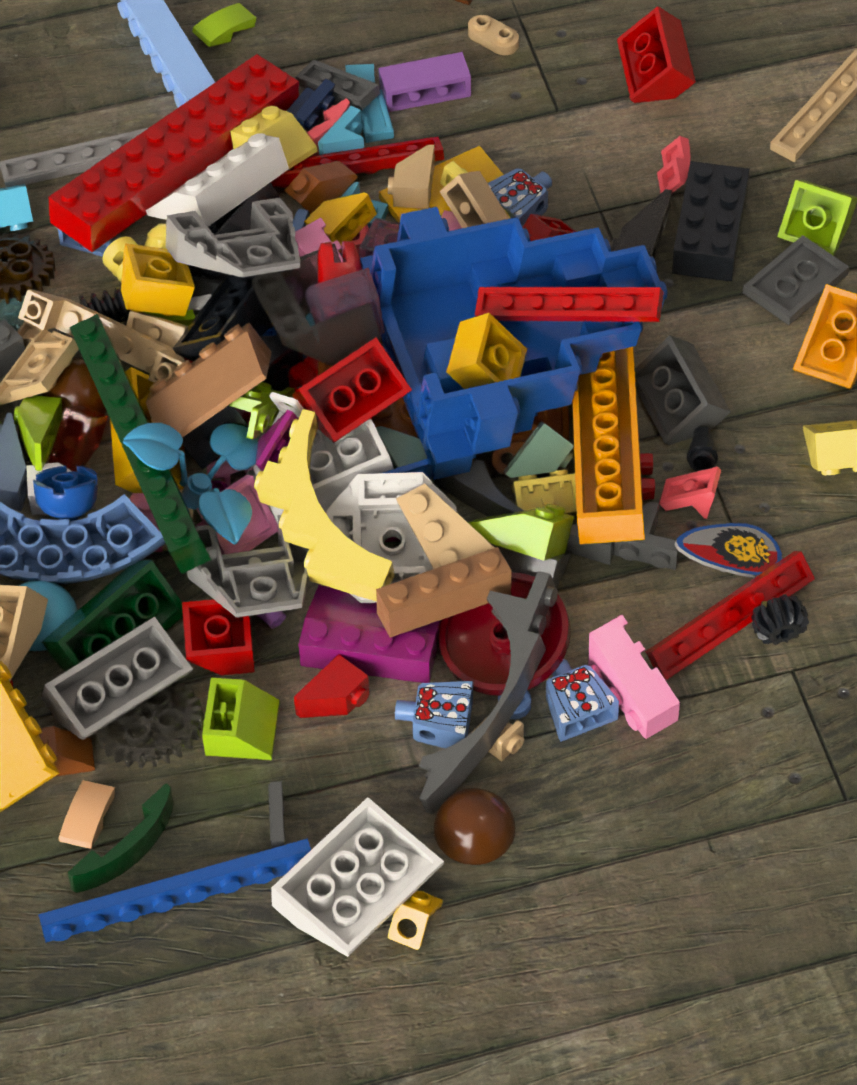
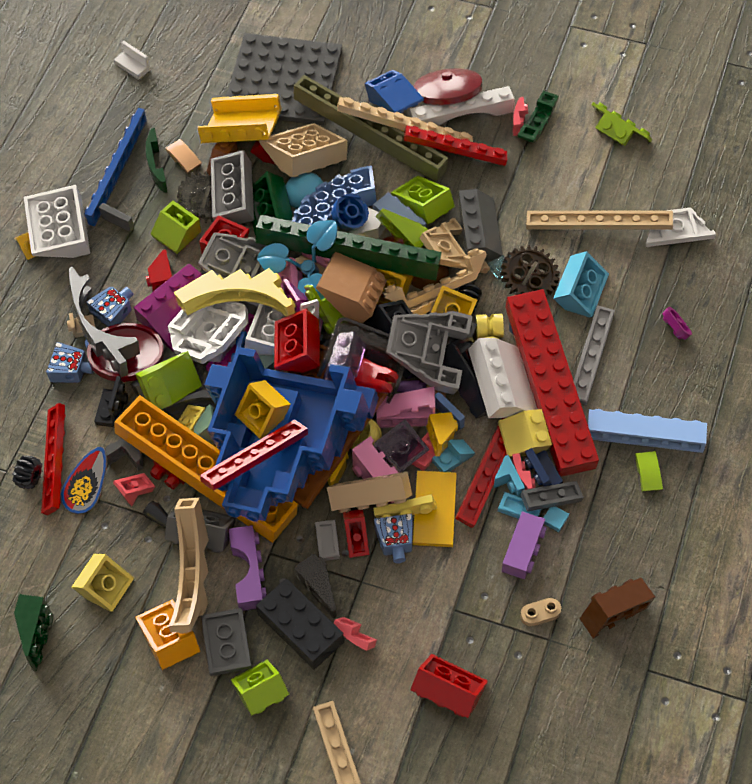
camera: 125 degrees right, 5 degrees up
dark orange slope [284,161,358,214] -> none
medium nougat brick [376,547,511,638] -> none
tan slope [388,145,435,209] -> none
tan wing [396,483,495,569] -> none
reddish brown piece [434,788,516,865] -> none
bright pink wedge [588,615,680,739] -> none
none -> black bracket [94,376,128,428]
none -> tan arch [169,498,209,633]
none -> medium lavender arch [229,525,267,611]

